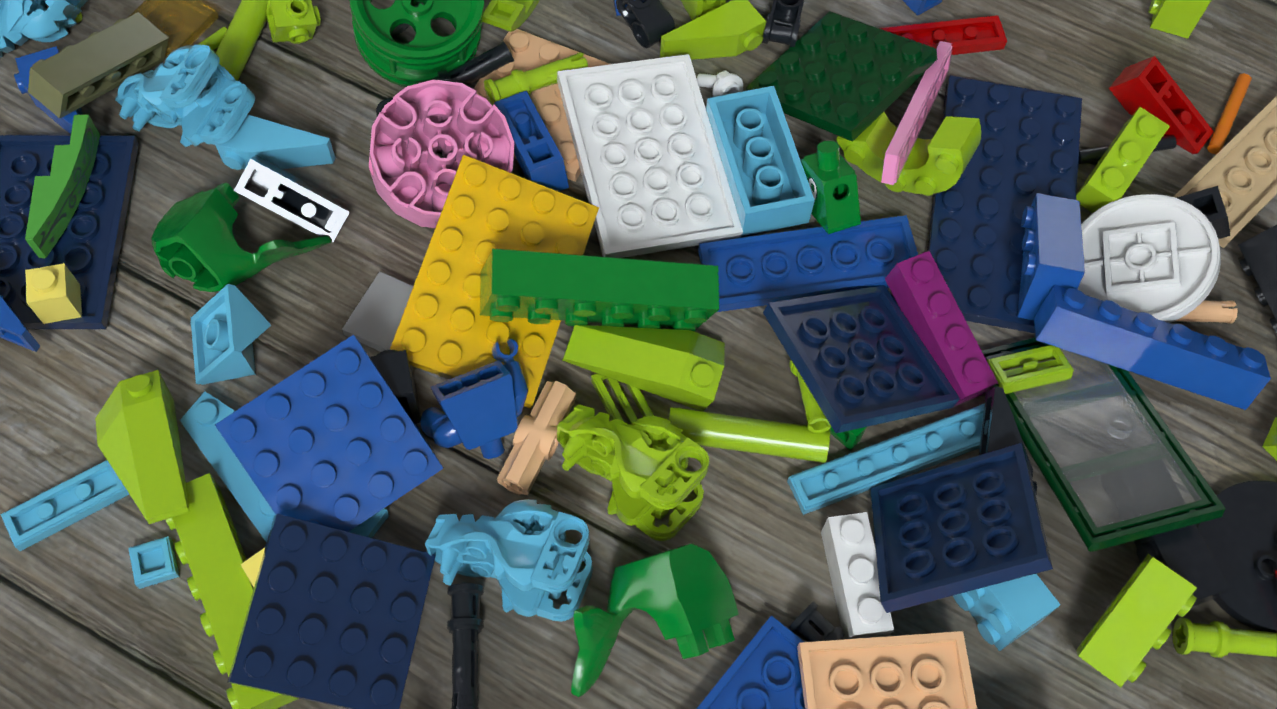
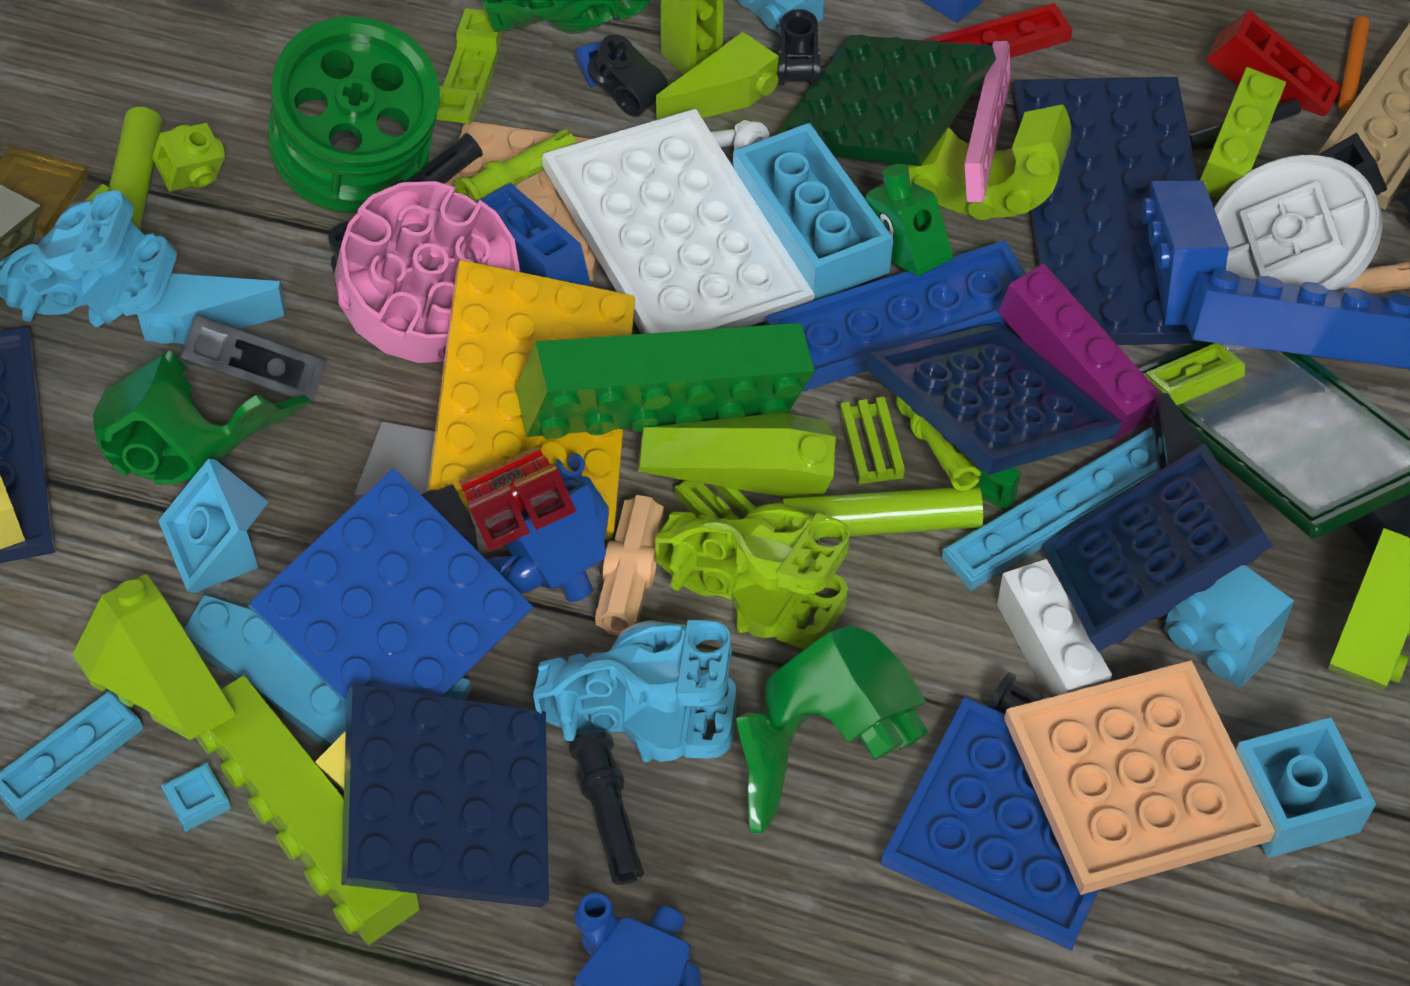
camera: 10 degrees left, 10 degrees down
none -> dark red hips [459,445,576,552]
none -> lime tile [840,397,905,485]

